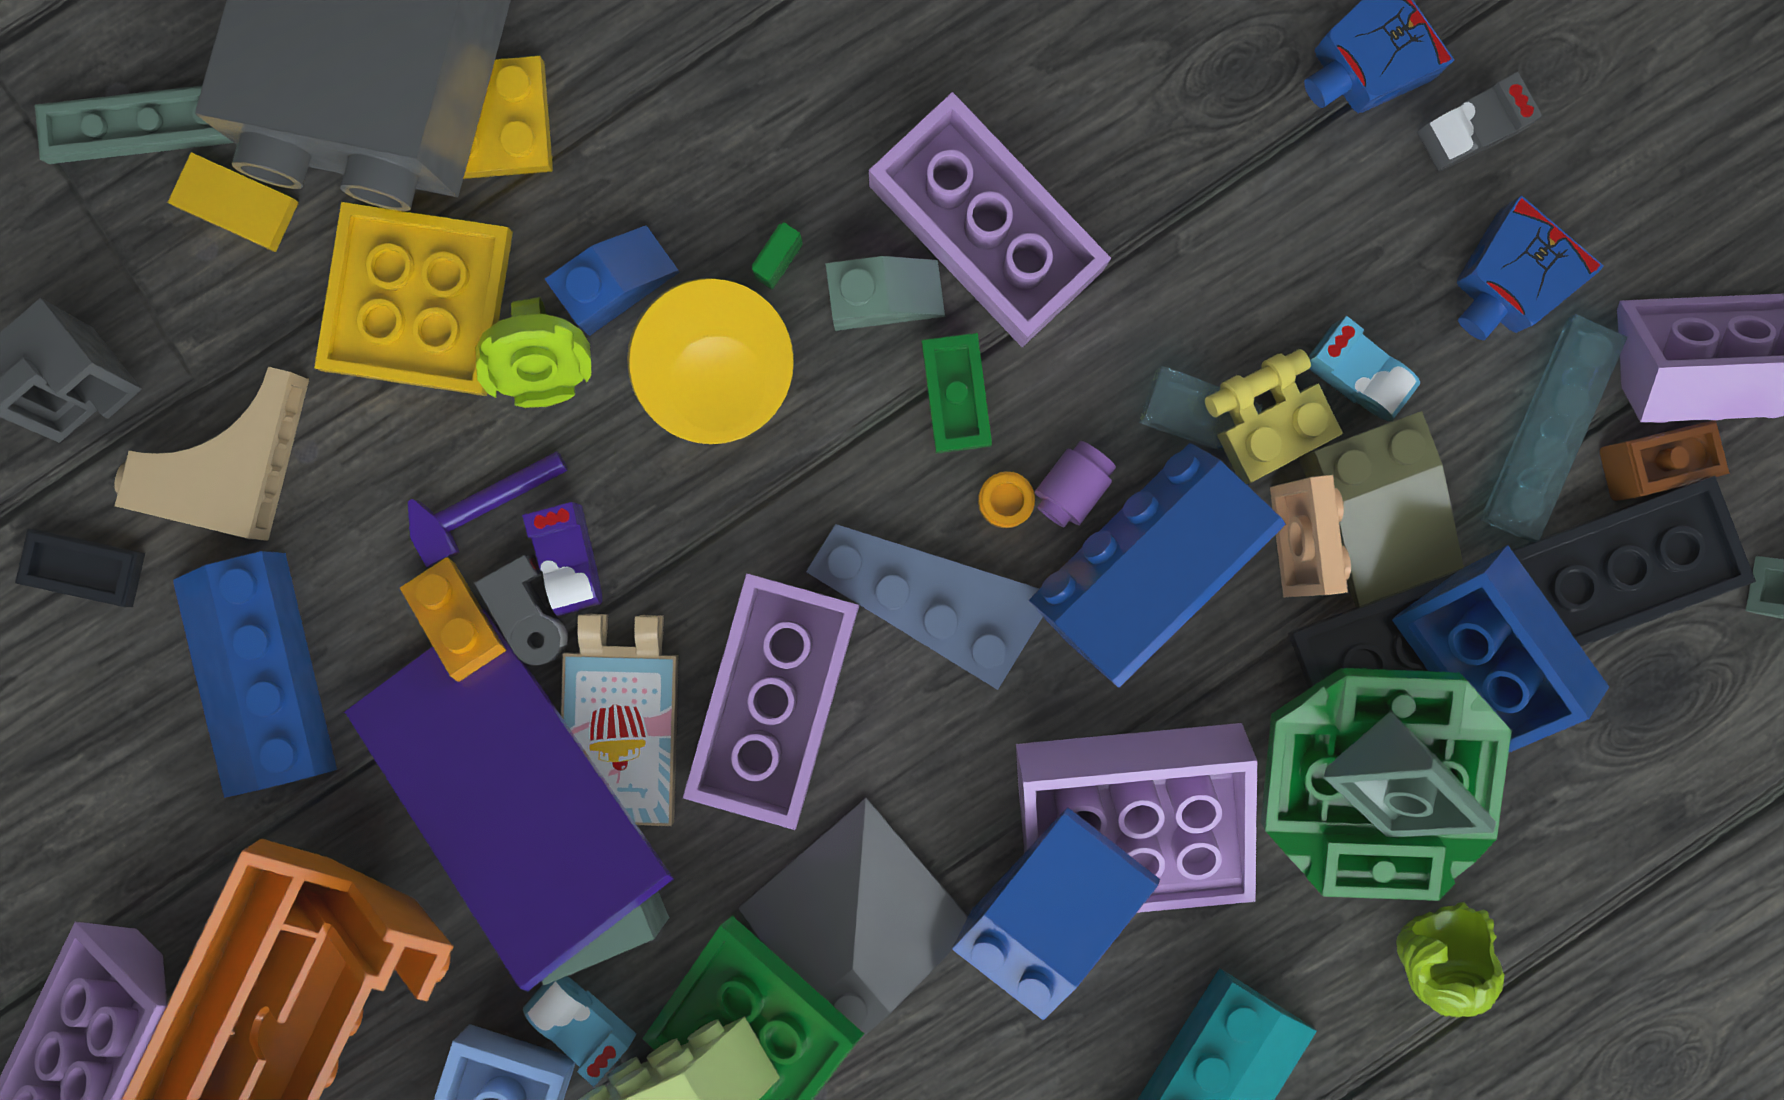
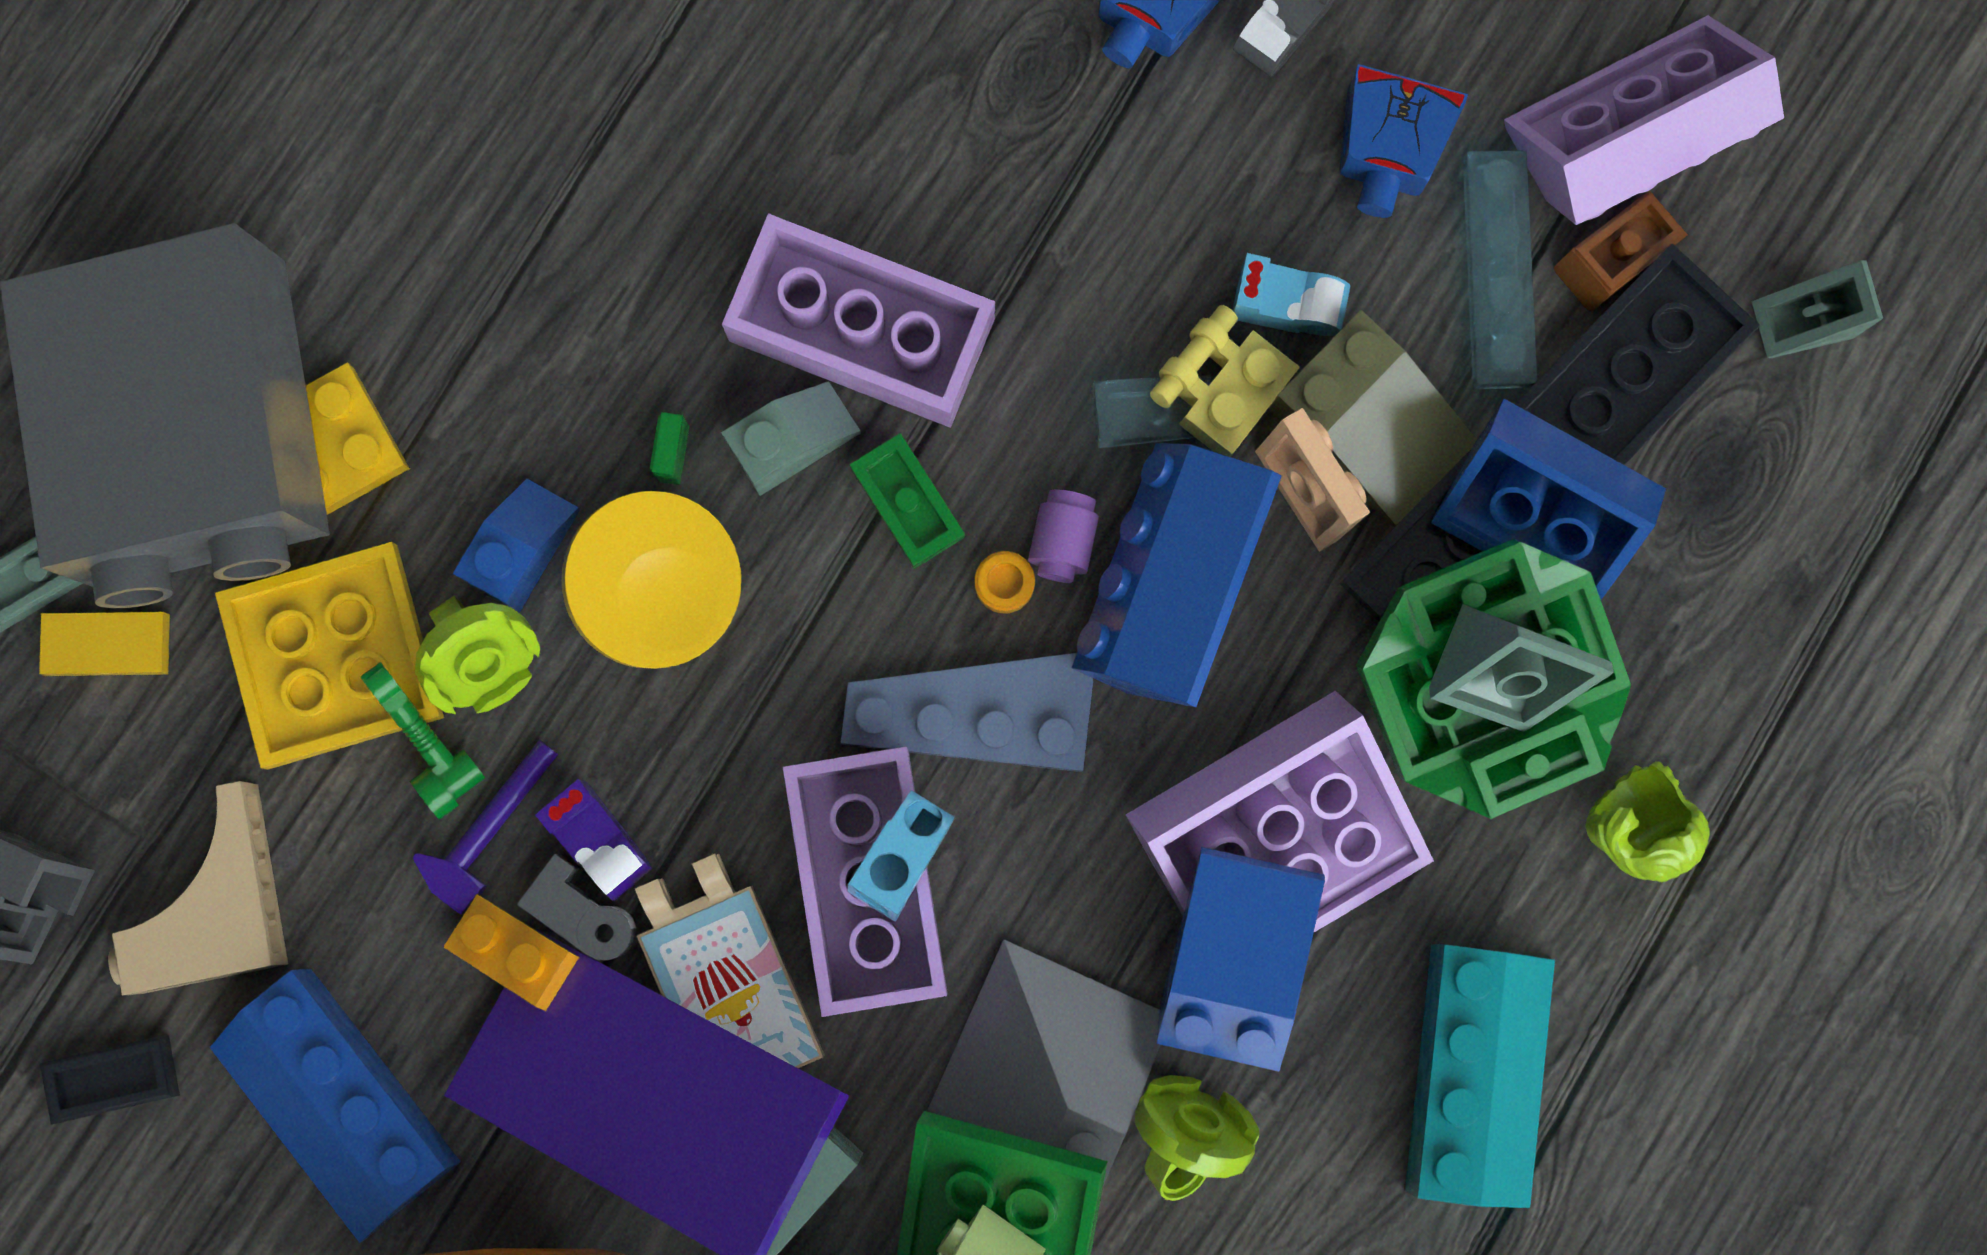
camera: 25 degrees left, 5 degrees down
none -> green brick [361,662,485,820]
none -> medium azure leg [847,790,955,922]
none -> lime tile [1135,1075,1259,1201]

